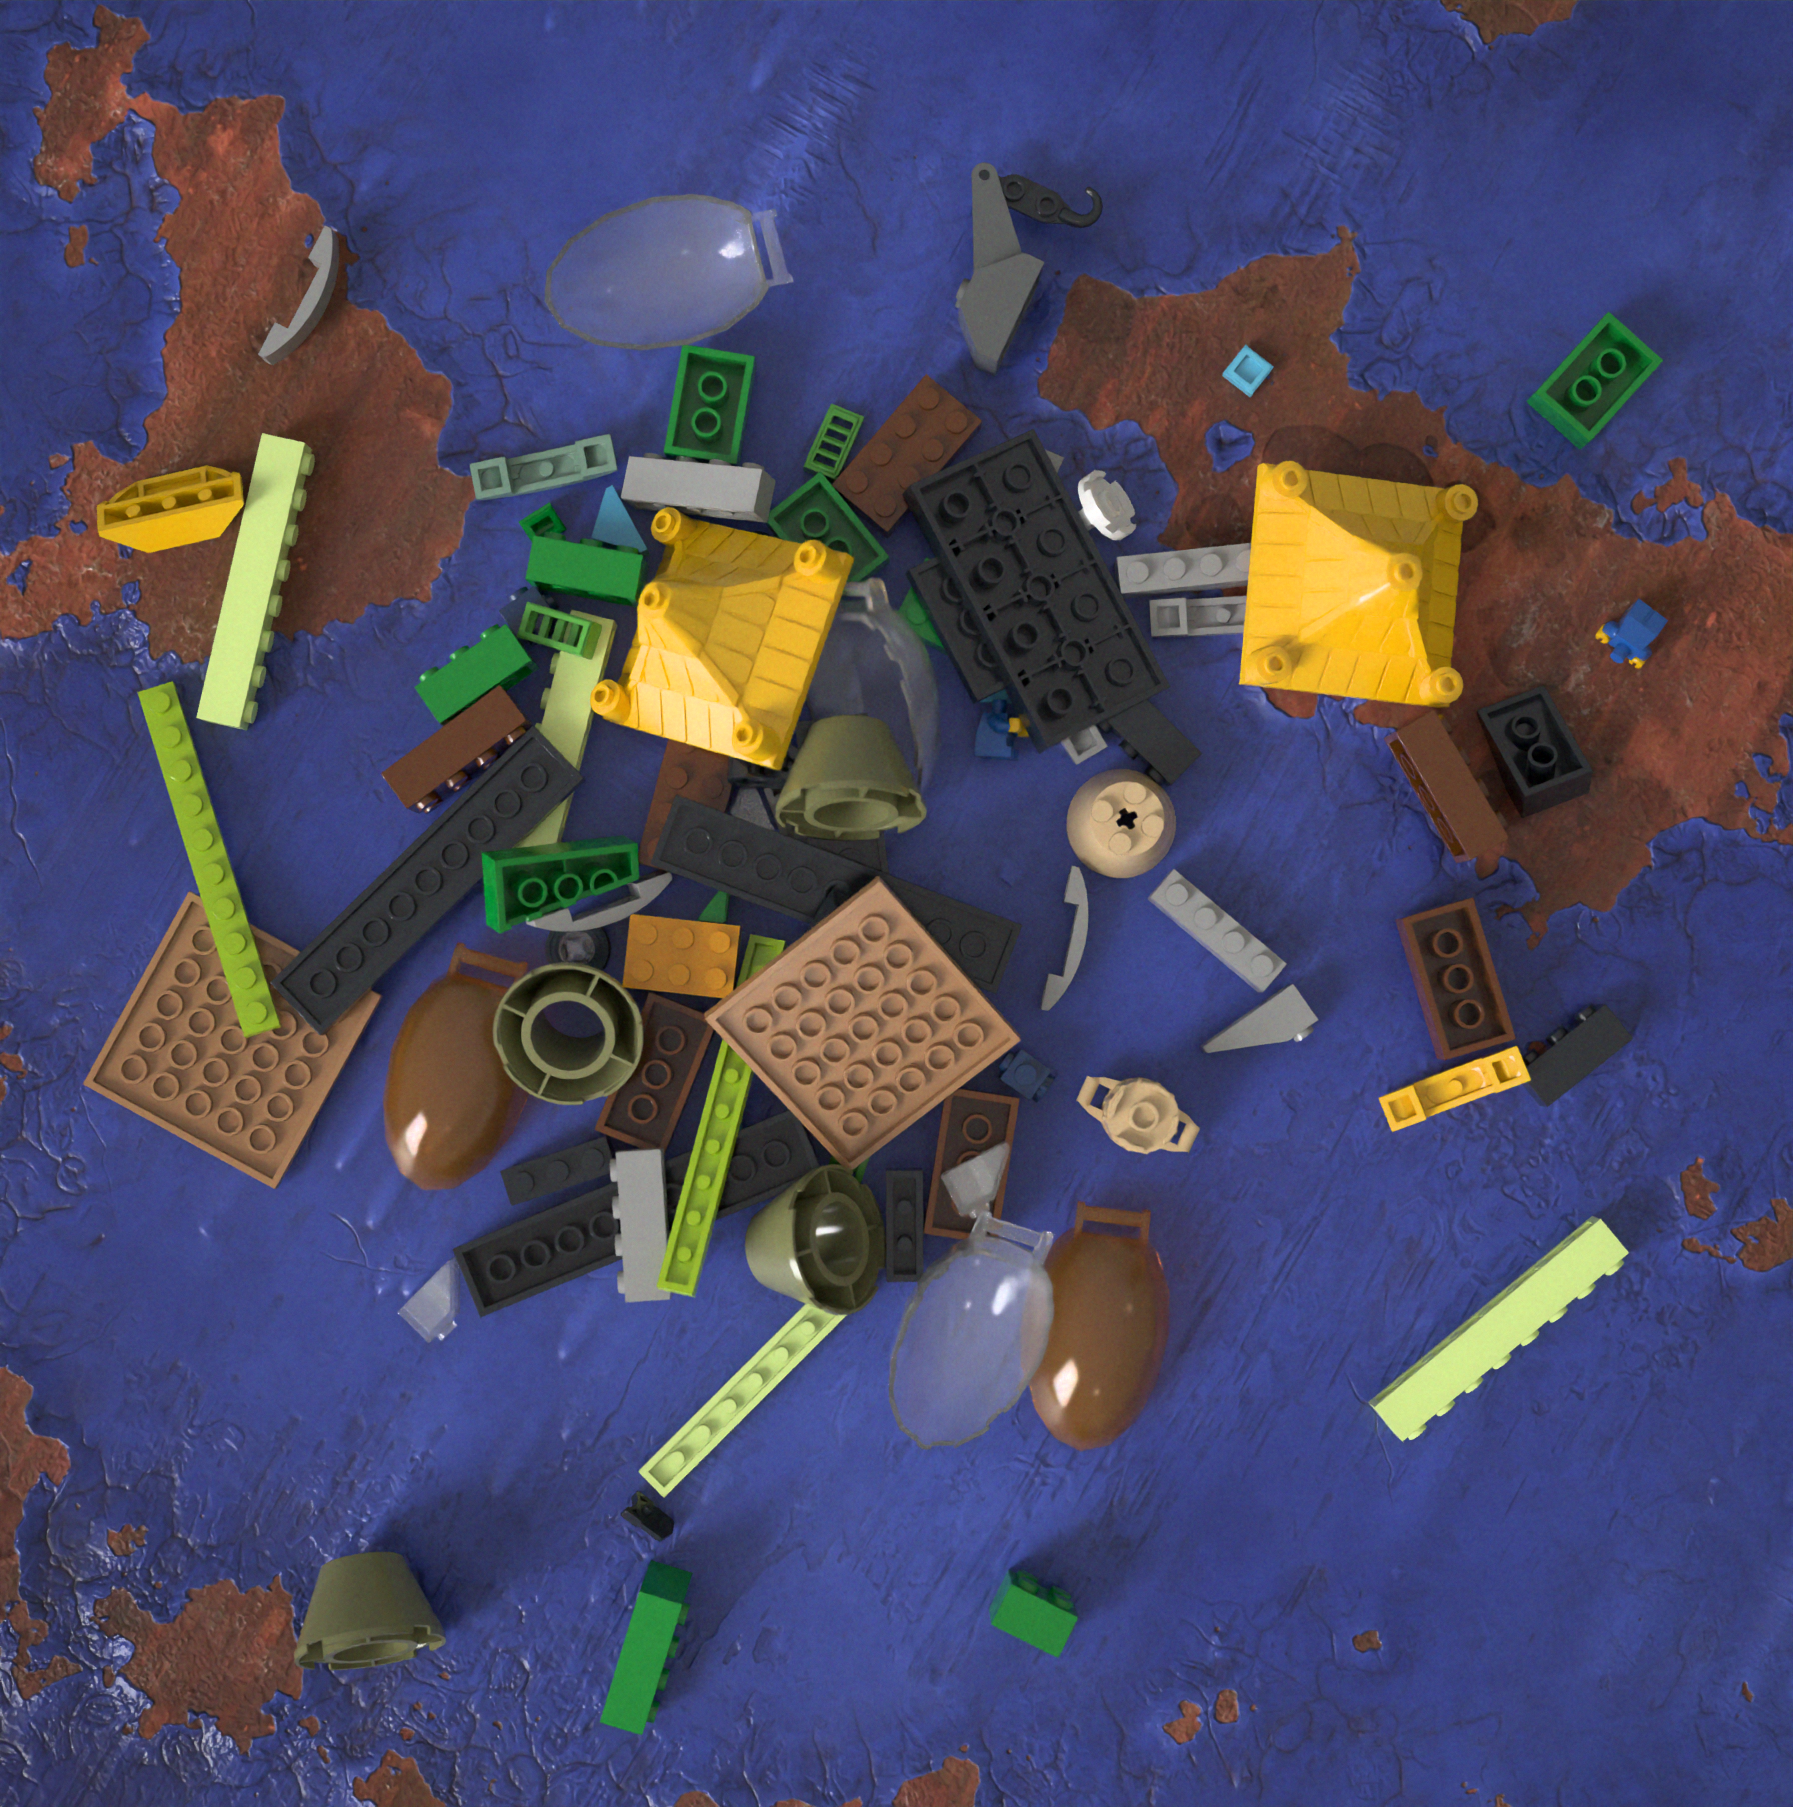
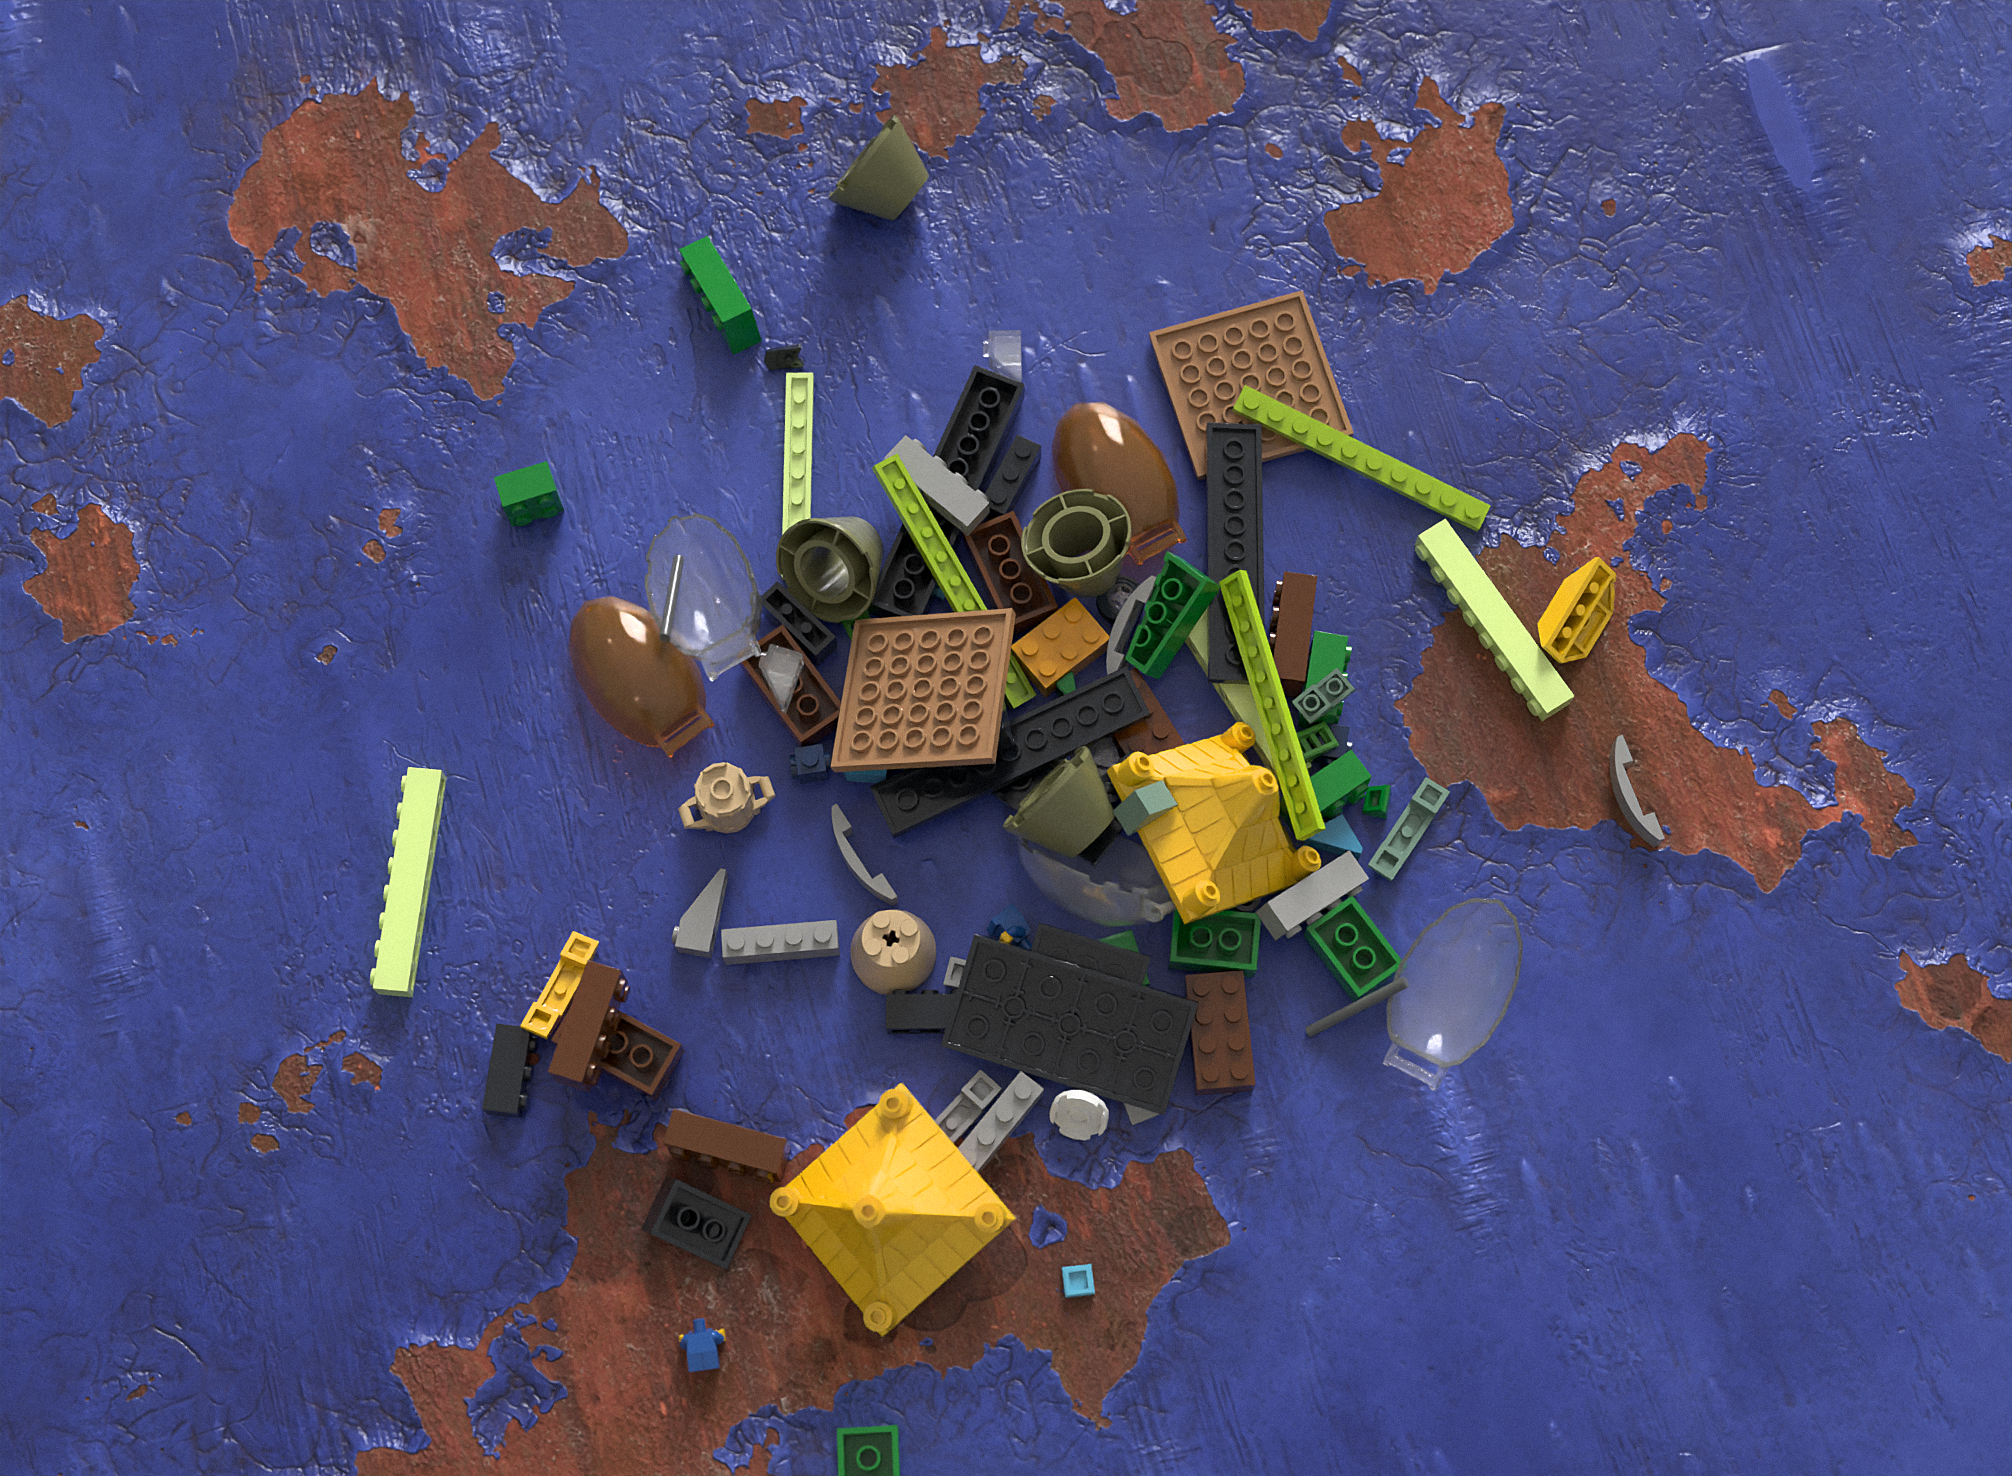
camera: 135 degrees right, 15 degrees down
bright green slope [803,403,865,483] -> none
dark grey slope [955,162,1103,377] -> none
none -> reddish brown brick [548,960,630,1093]
none -> dark grey bar [659,555,684,642]
none -> sand green slope [1113,780,1178,836]
none -> lime plate [1219,570,1325,840]
none -> sand green slope [1292,668,1356,724]
none -> dark grey bar [1305,977,1409,1037]

